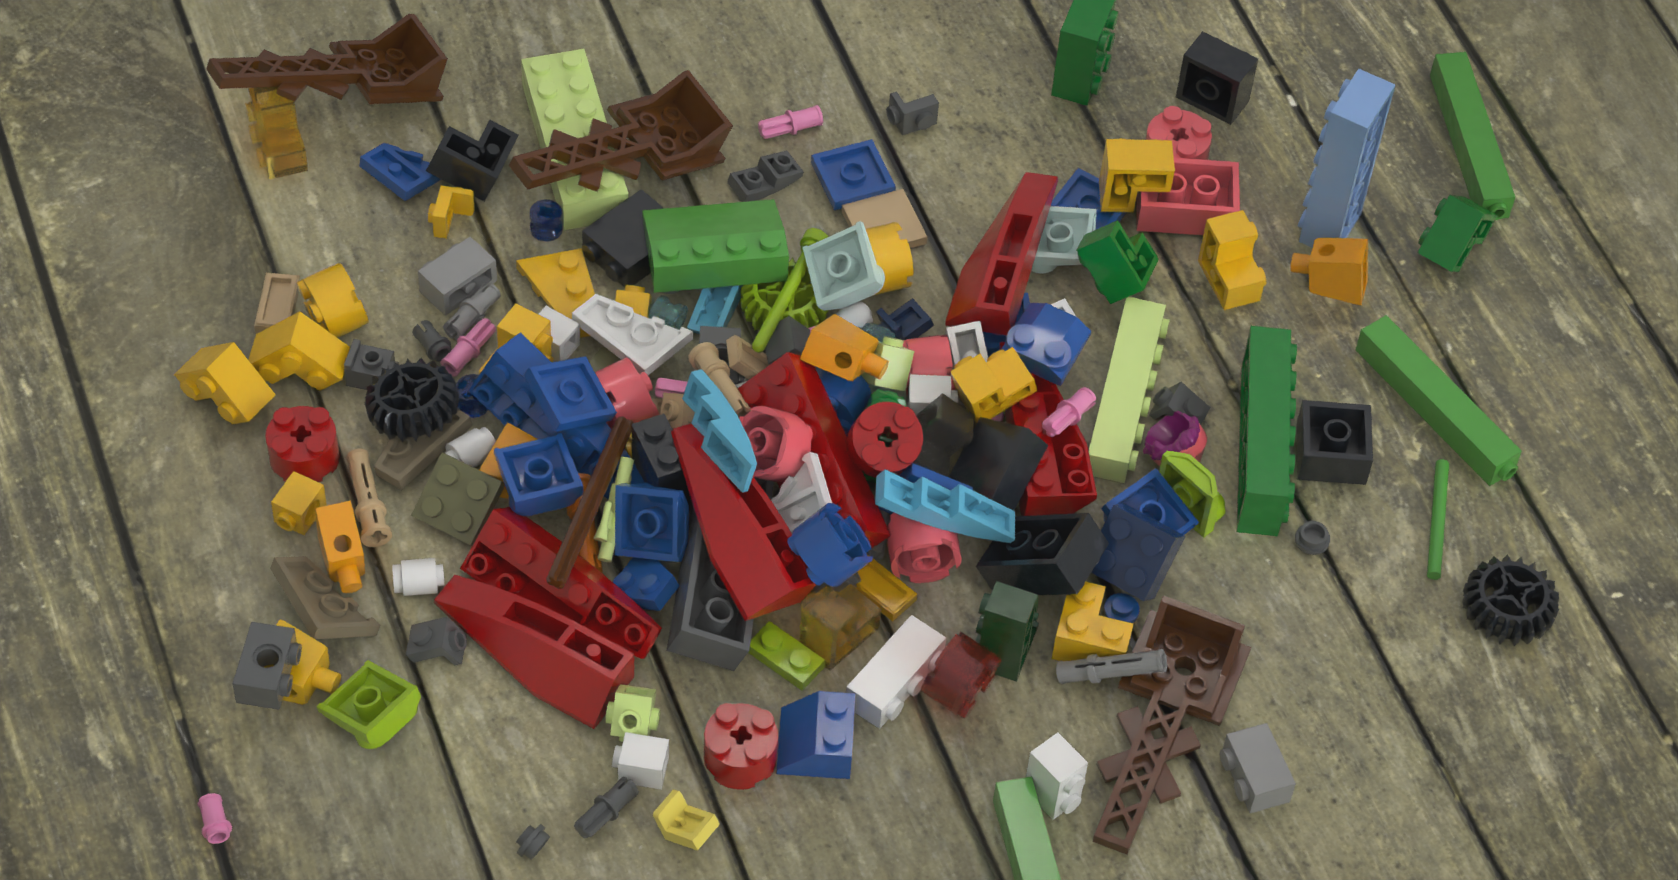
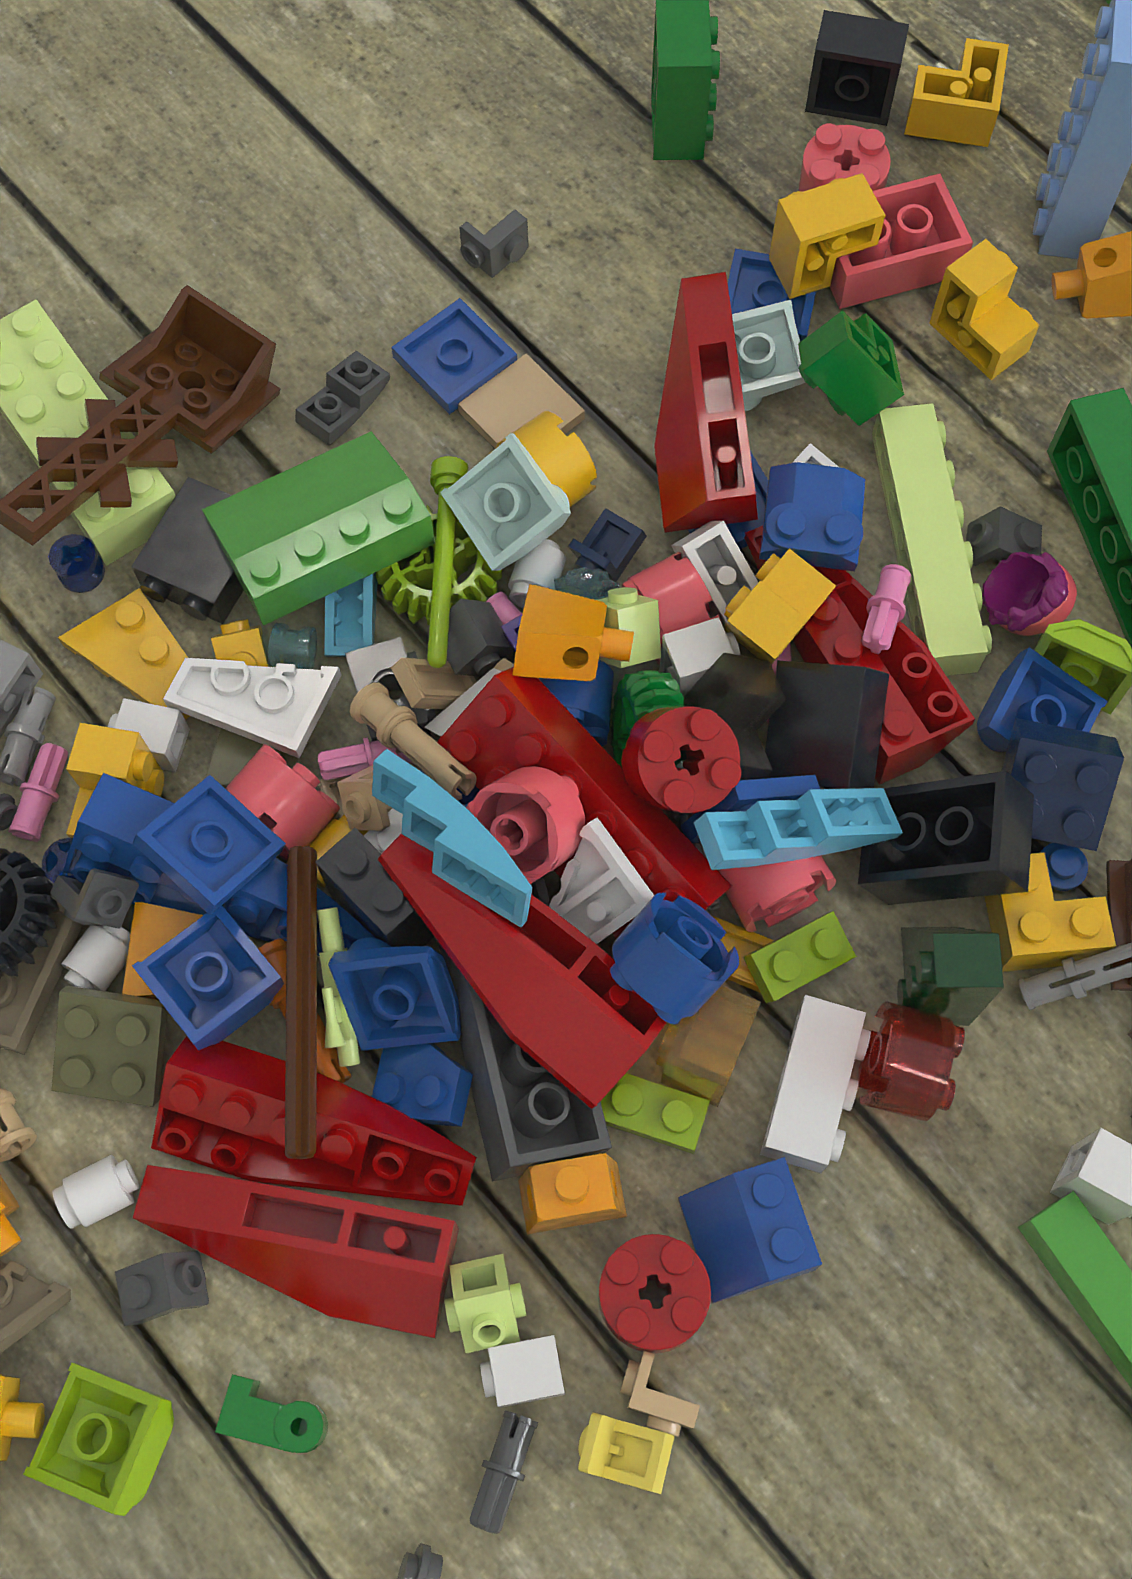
camera: 15 degrees left, 15 degrees up
bright pink axle [758,105,823,139] -> none
none -> dark grey bracket [50,868,139,929]
none -> green leg [215,1374,328,1453]
none -> light orange torso [518,1153,627,1235]
none -> tan bracket [620,1351,700,1437]
none -> lime plate [743,911,857,1003]
none -> yellow brick [904,38,1009,147]

